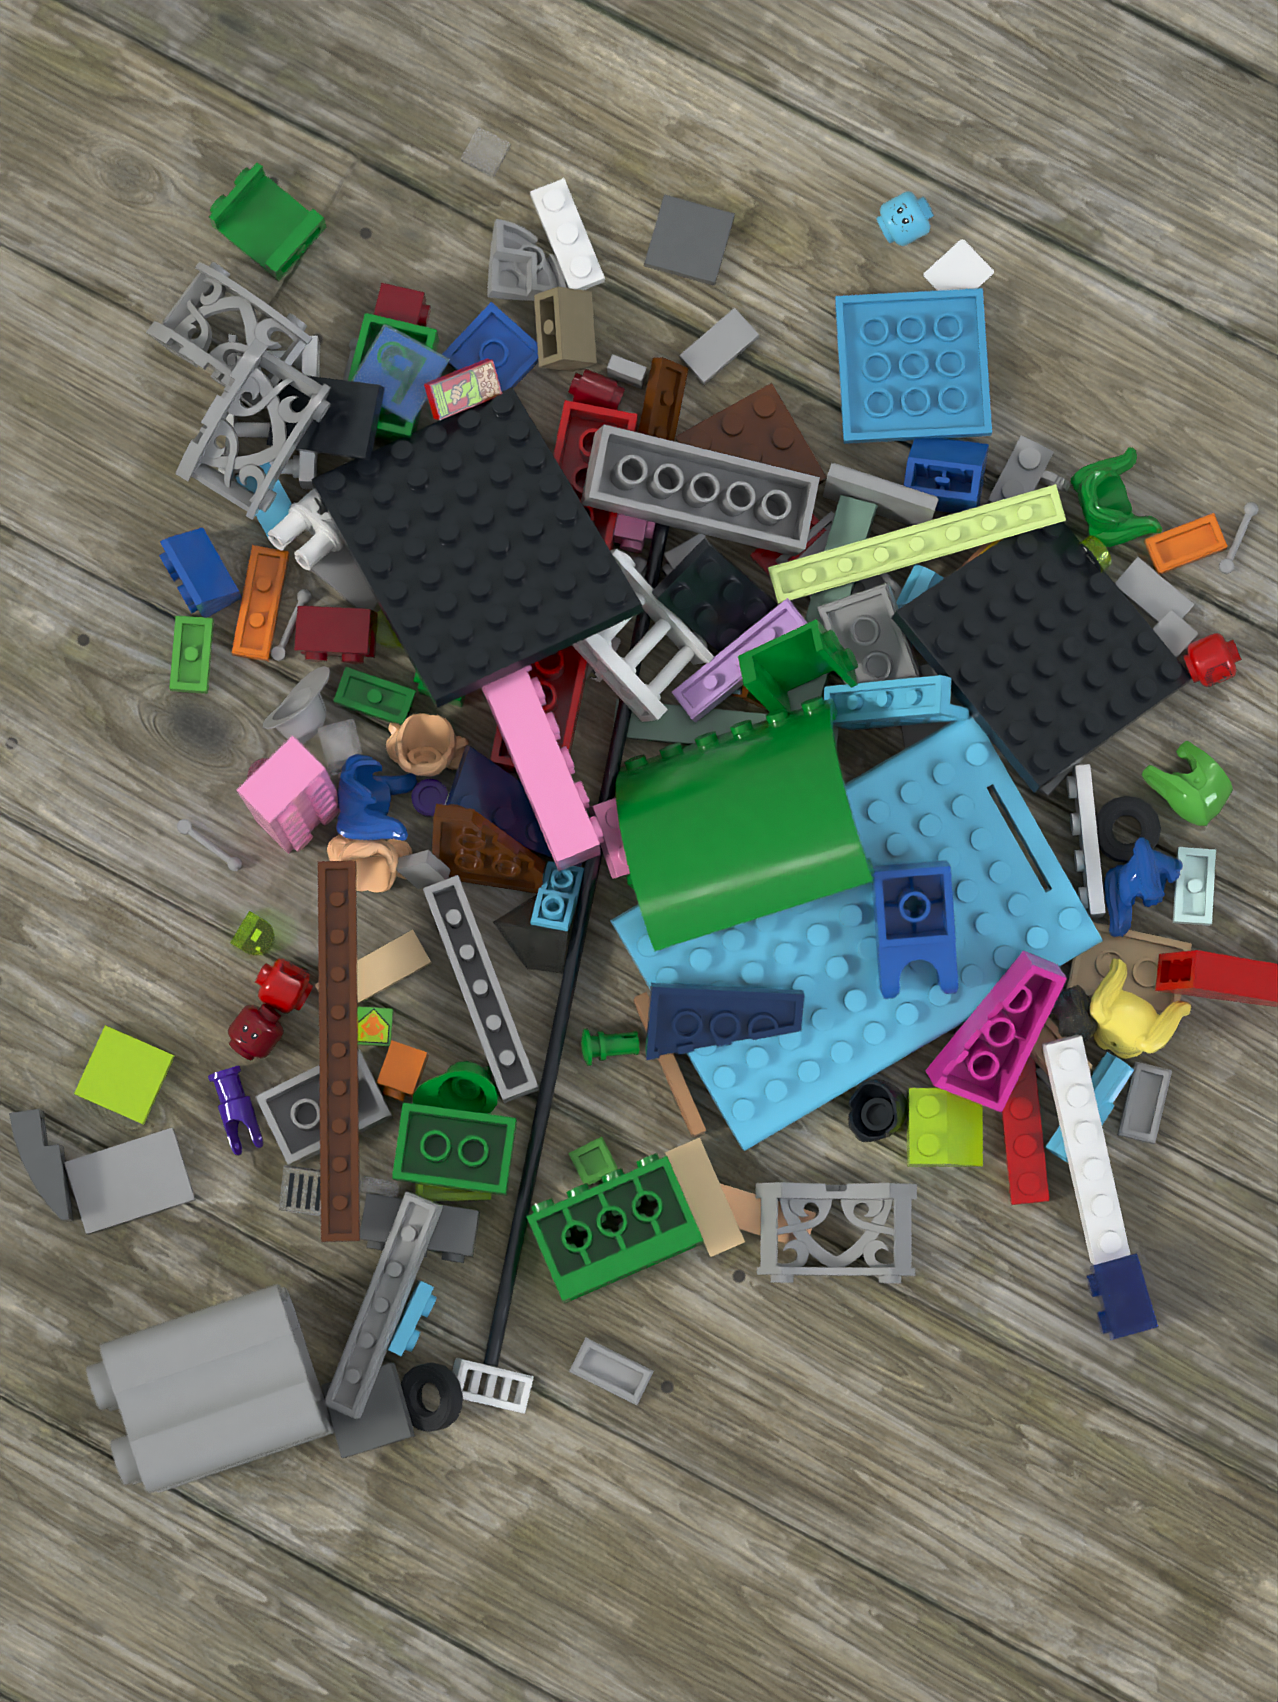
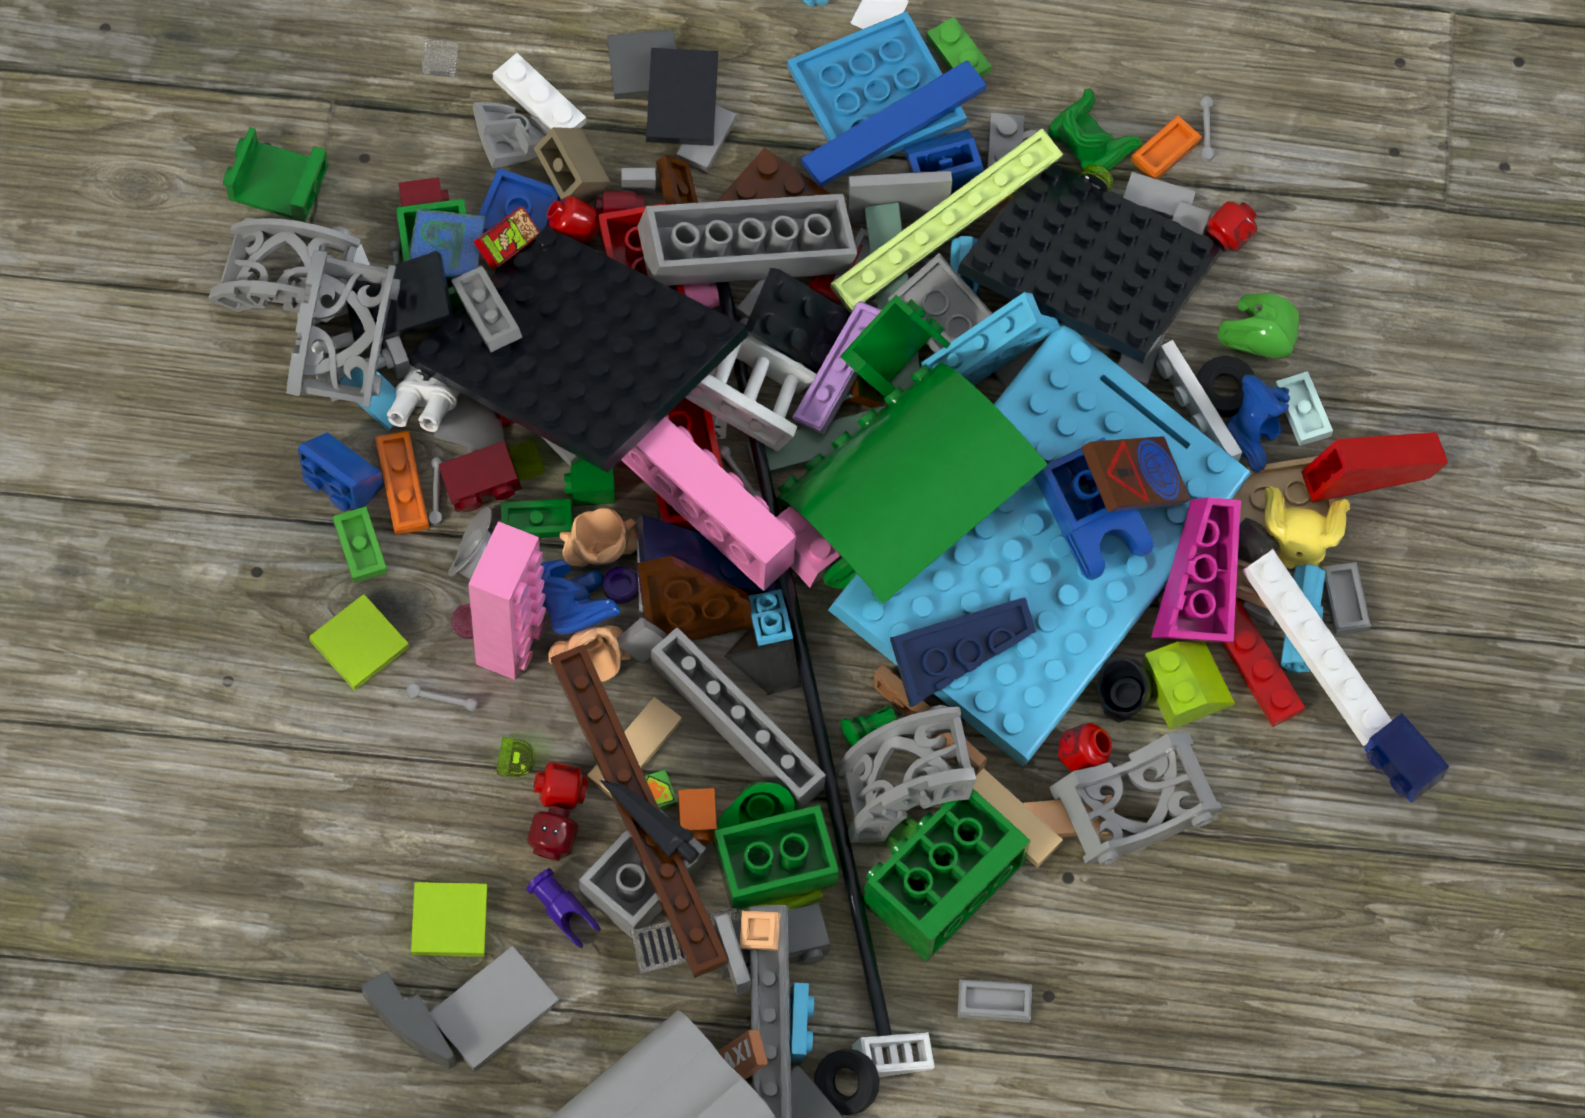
camera: 30 degrees left, 15 degrees down
none -> lime tile [309,594,410,691]
none -> light grey plate [451,266,522,352]
none -> red head [547,196,599,244]
none -> black bar [600,780,700,864]
none -> black tile [646,48,718,146]
none -> light grey tile [715,914,751,995]
none -> nougat tile [718,1030,768,1080]
none -> light grey hinge [719,445,762,498]
none -> light nougat tile [740,911,781,951]
none -> blue tile [801,60,987,188]
none -> light grey fence [837,705,976,843]
none -> bright green plate [926,17,992,78]
none -> red head [1058,723,1112,772]
none -> reddish brown tile [1082,436,1191,512]

